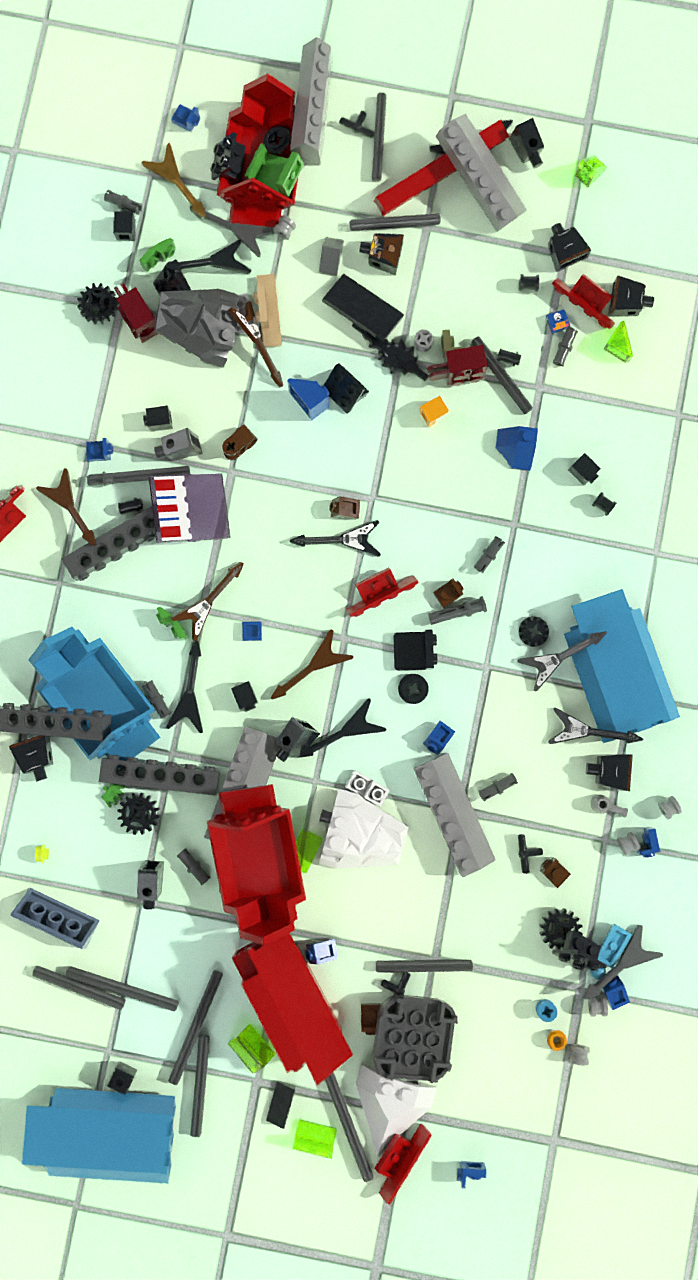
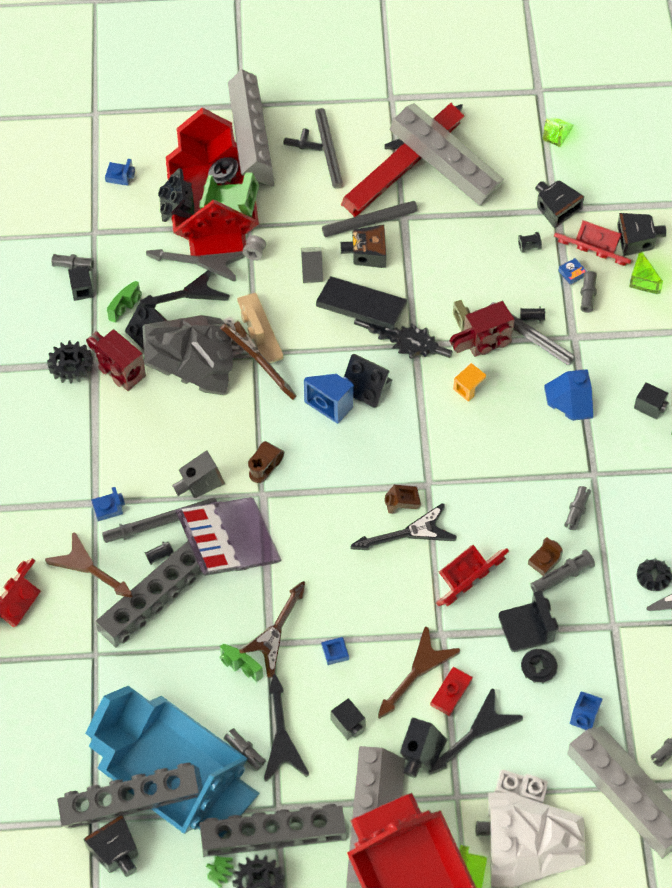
camera: 15 degrees left, 25 degrees down
pearl gold piece [141,143,206,218] -> none
black brick [143,405,173,432] -> none
light grey wheel [414,329,433,352] -> none
black torso [509,118,544,169] -> none
none -> red plate [430,666,473,716]

